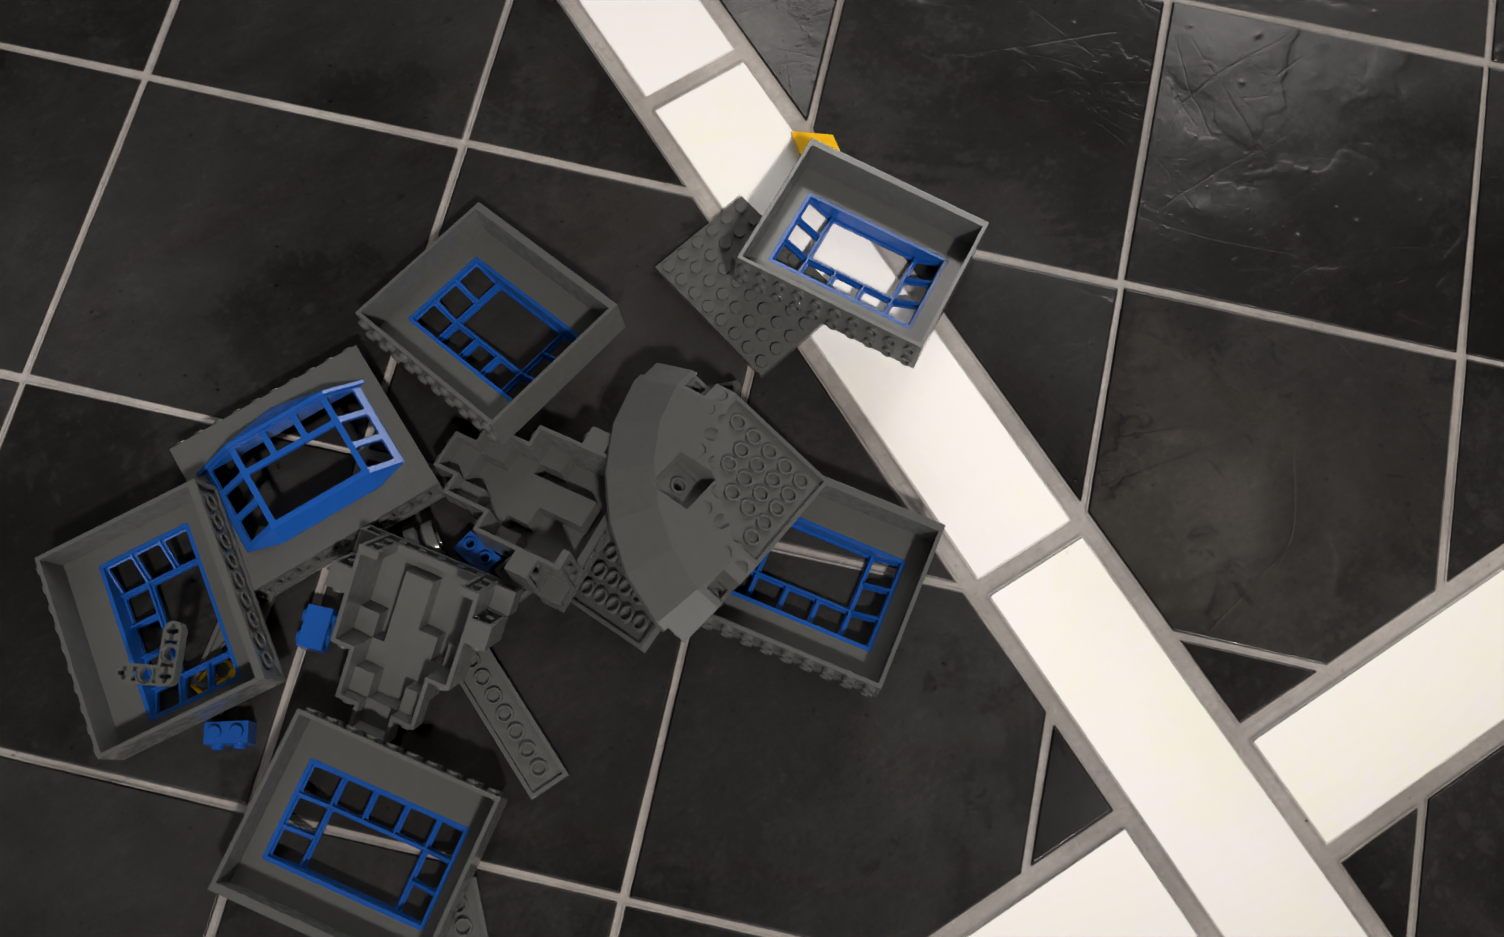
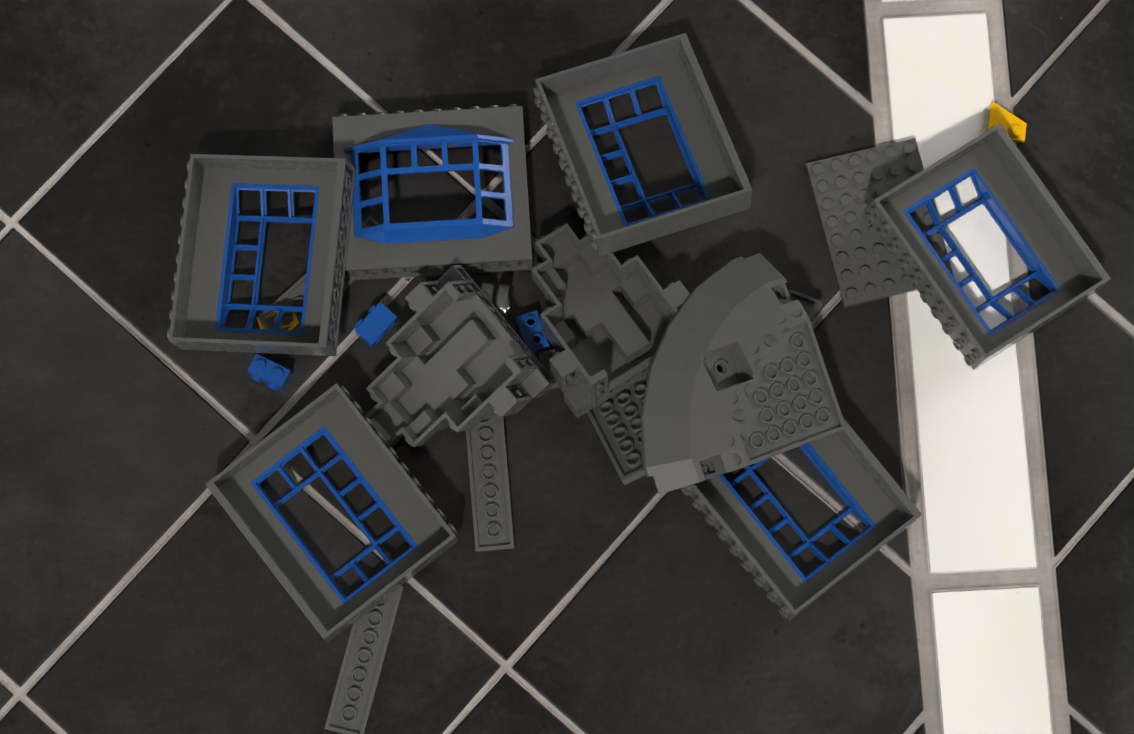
camera: 30 degrees right, 5 degrees up
dark grey beam [115,621,188,687] -> none

